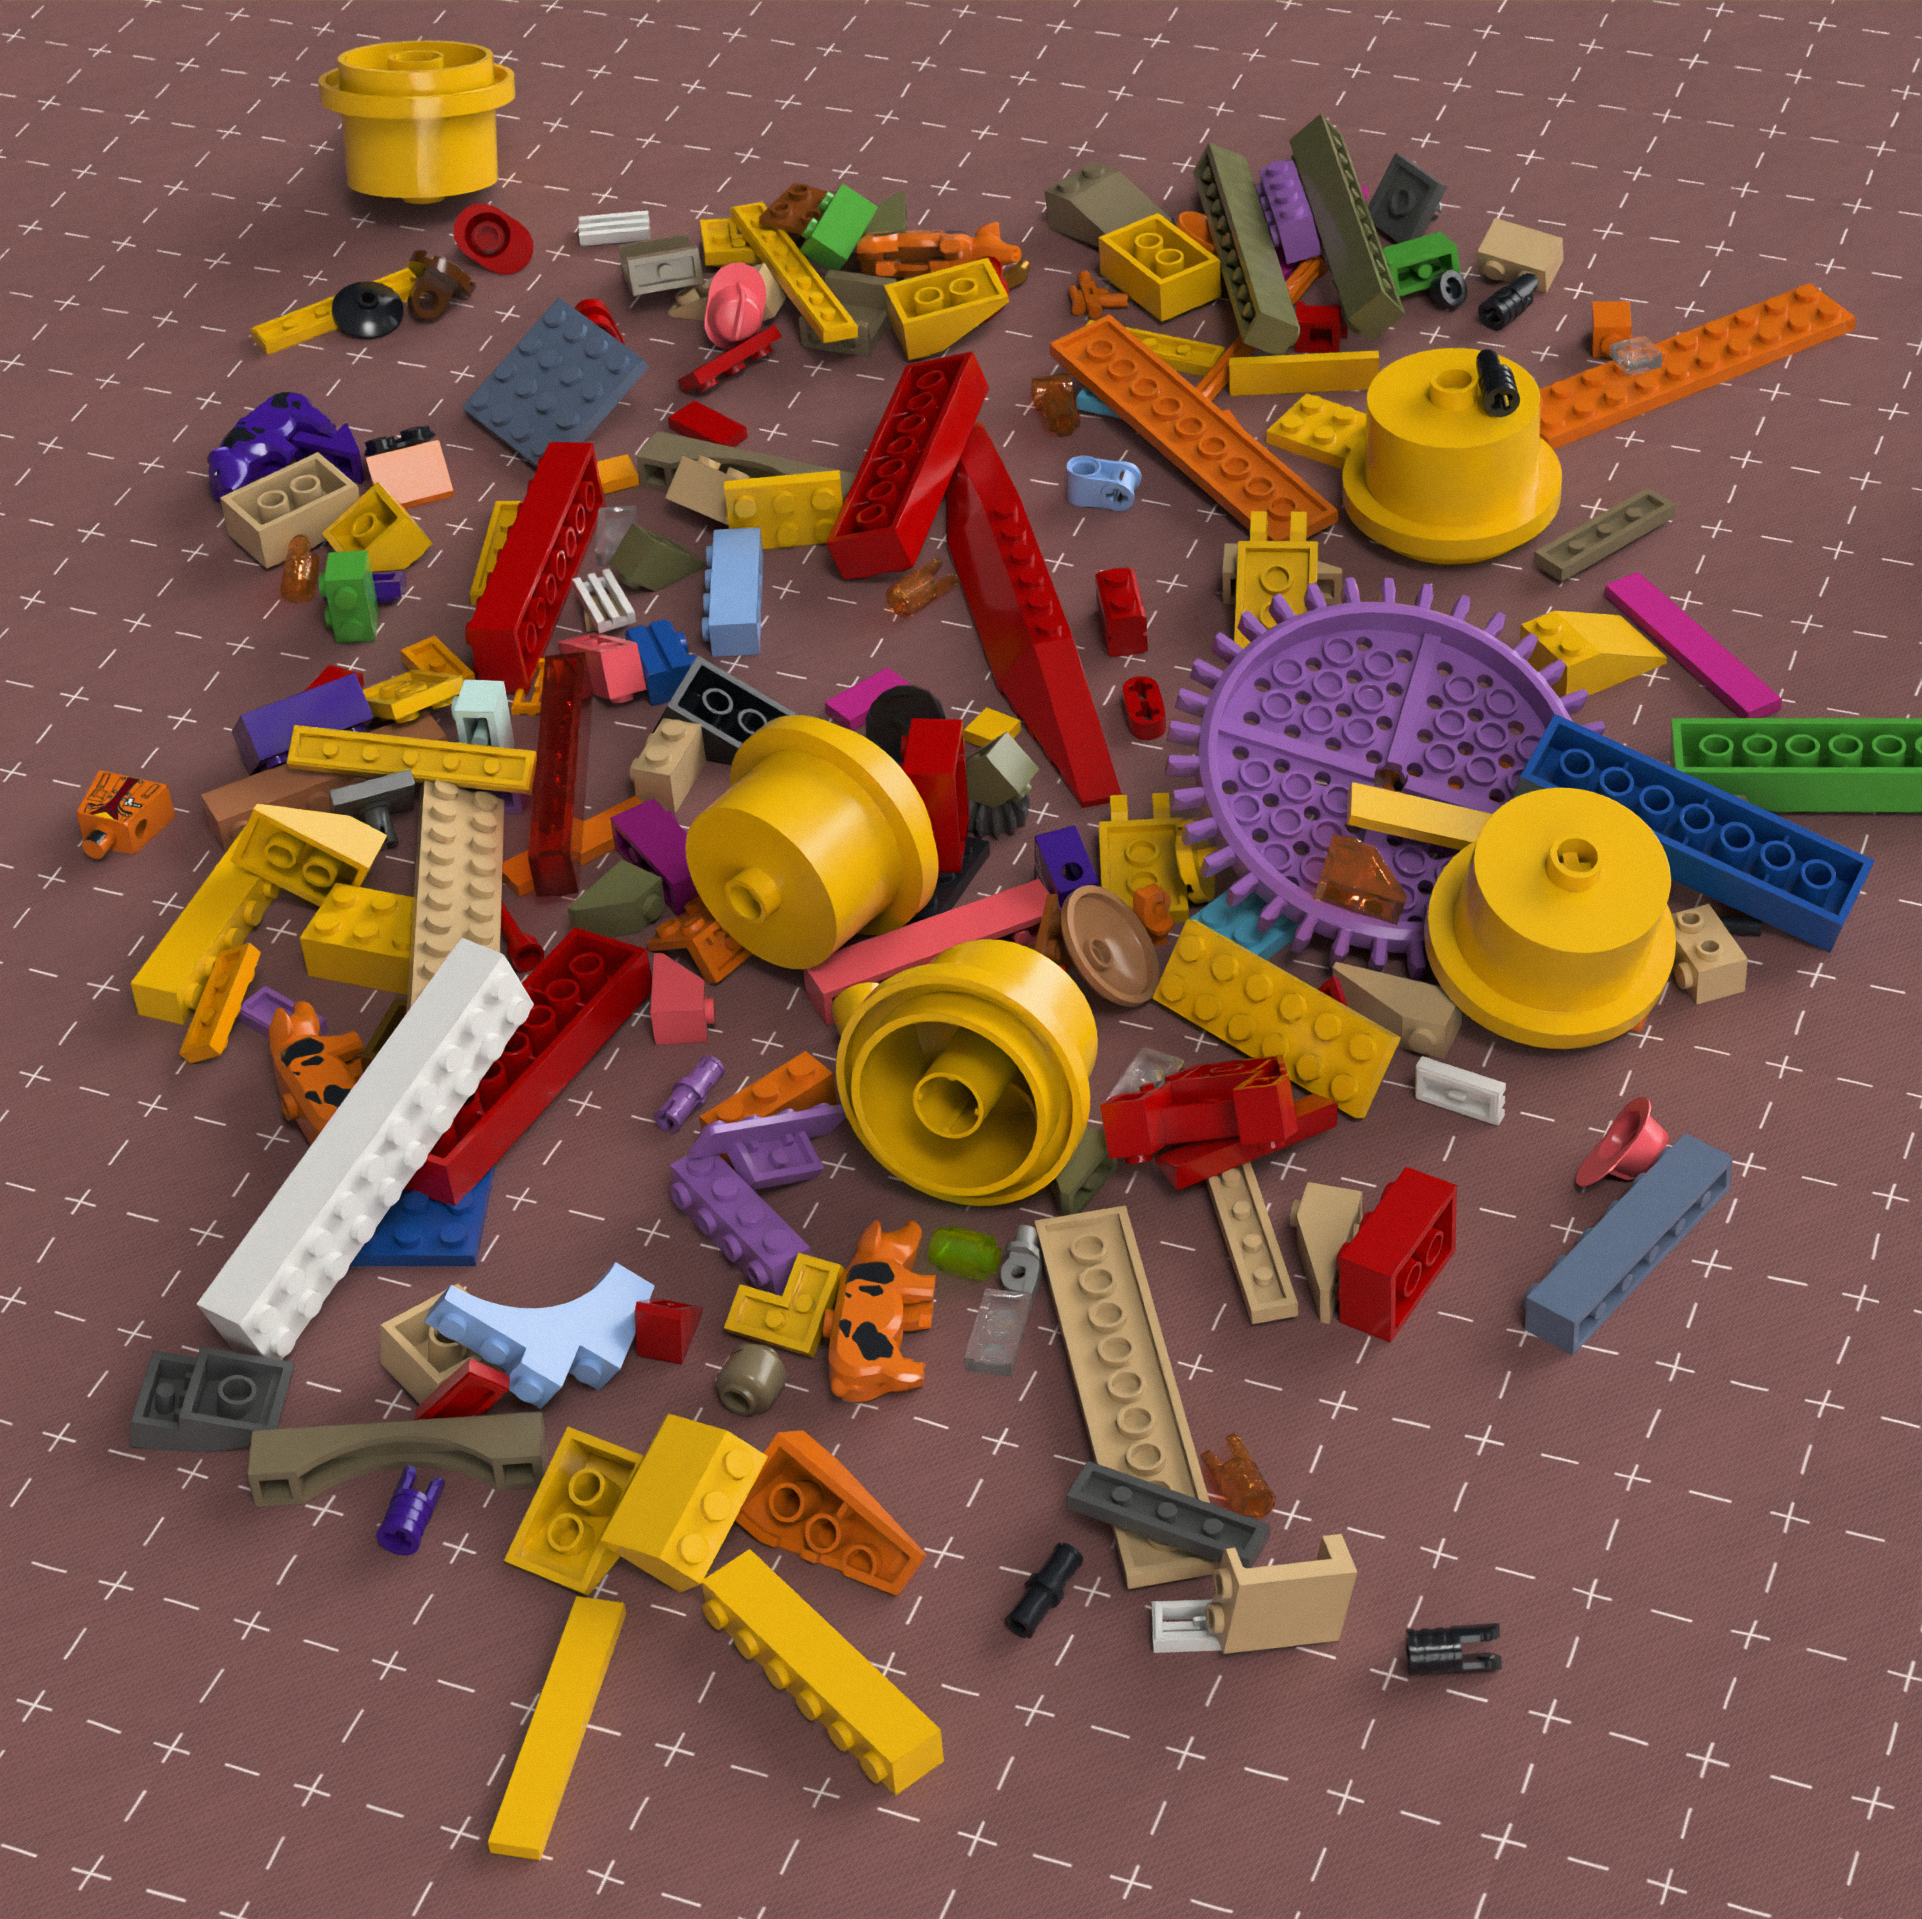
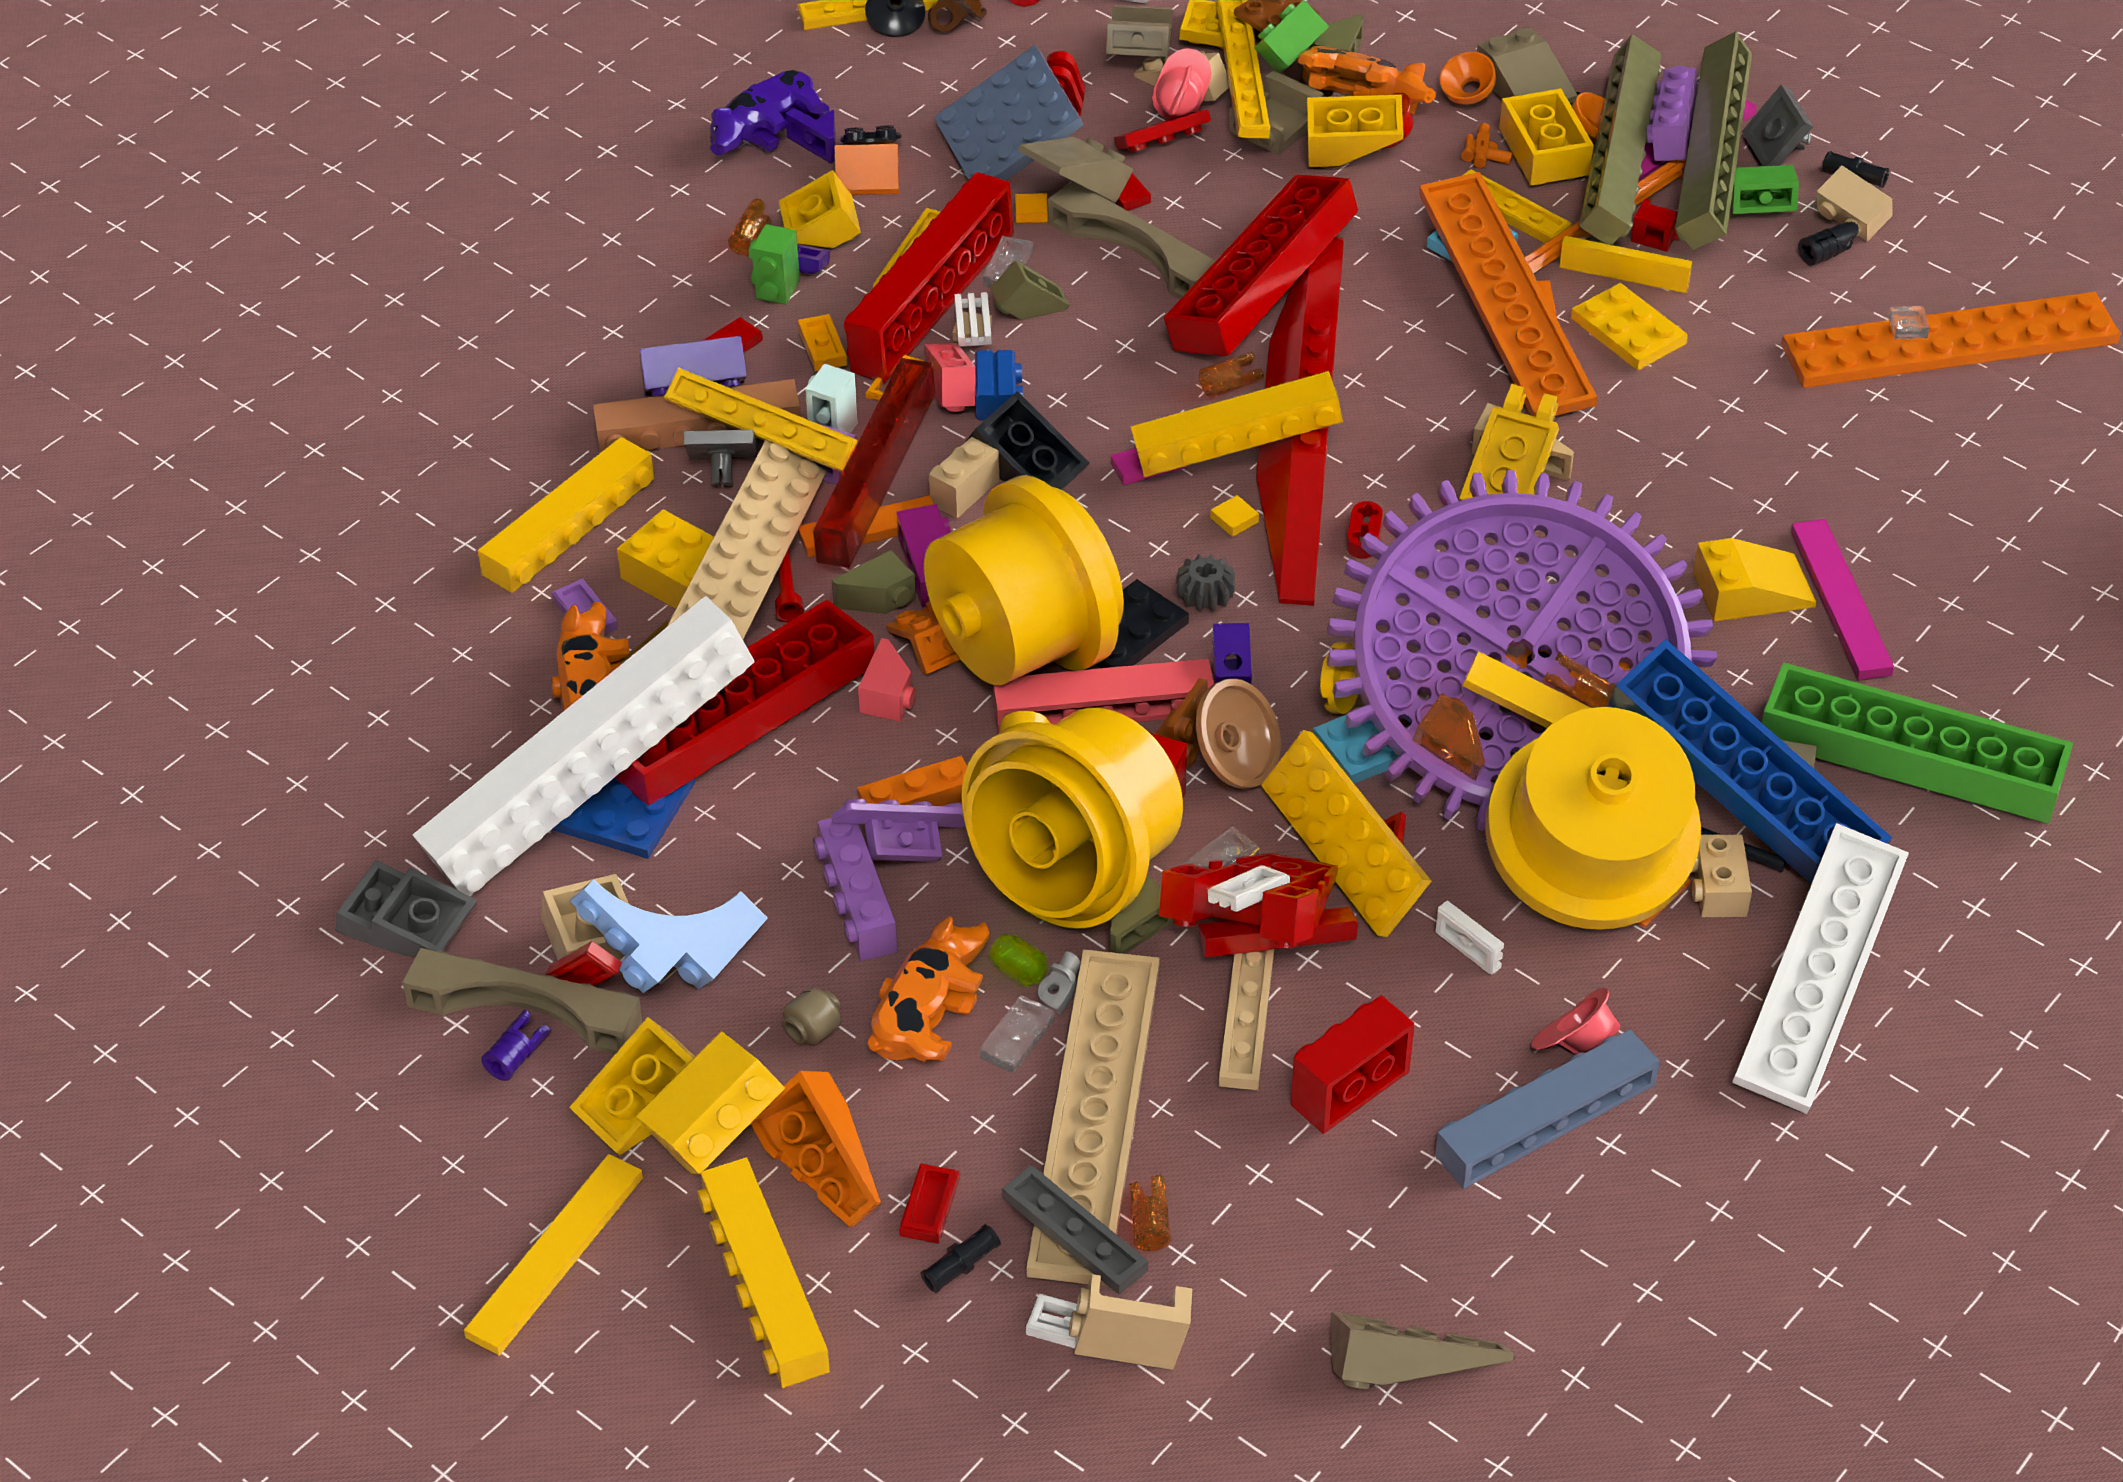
camera: 15 degrees right, 5 degrees up
orange torso [77,770,175,859] -> none
light orange plate [179,942,261,1064] -> none
tan brick [220,452,360,569] -> none
yellow slope [230,804,387,907] -> none
yellow plate [362,669,464,723] -> none
red slope [635,1298,703,1365] -> none
medium lavender pin [654,1055,725,1133] -> none
tan brick [665,455,750,525] -> none
light blue brick [702,527,764,657] -> none
yellow plate [724,470,843,550] -> none
yellow plate [724,1253,845,1358] -> none
black tile [865,685,947,763] -> none
red piece [897,718,970,873] -> none
olive slope [966,732,1040,808] -> none
pearl gold bar [1002,259,1031,290] -> none
clear orange piece [1031,372,1080,437] -> none
light blue piece [1066,456,1142,512] -> none
red brick [1095,567,1148,657] -> none
yellow tile [1099,792,1189,923] -> none
orange piece [1133,883,1174,946] -> none
tan slope [1290,1182,1362,1324] -> none
tan slope [1333,962,1462,1059] -> none
yellow piece [1342,348,1562,565] -> none
black hinge [1405,1623,1502,1676] -> none
black tile [1429,270,1467,309] -> none
black hinge [1476,349,1520,417] -> none
dark tan plate [1534,487,1676,582] -> none
orange brick [1591,301,1632,358] -> none
none -> red tile [899,1163,960,1244]
none -> dark tan slope [1017,136,1134,203]
none -> yellow brick [1130,371,1343,478]
none -> white tile [1208,865,1290,912]
none -> dark tan wedge [1331,1311,1514,1389]
none -> orange piece [1440,51,1496,105]
none -> clear orange hinge [1543,651,1616,708]
none -> white plate [1732,823,1909,1114]
none -> black pin [1822,151,1890,188]

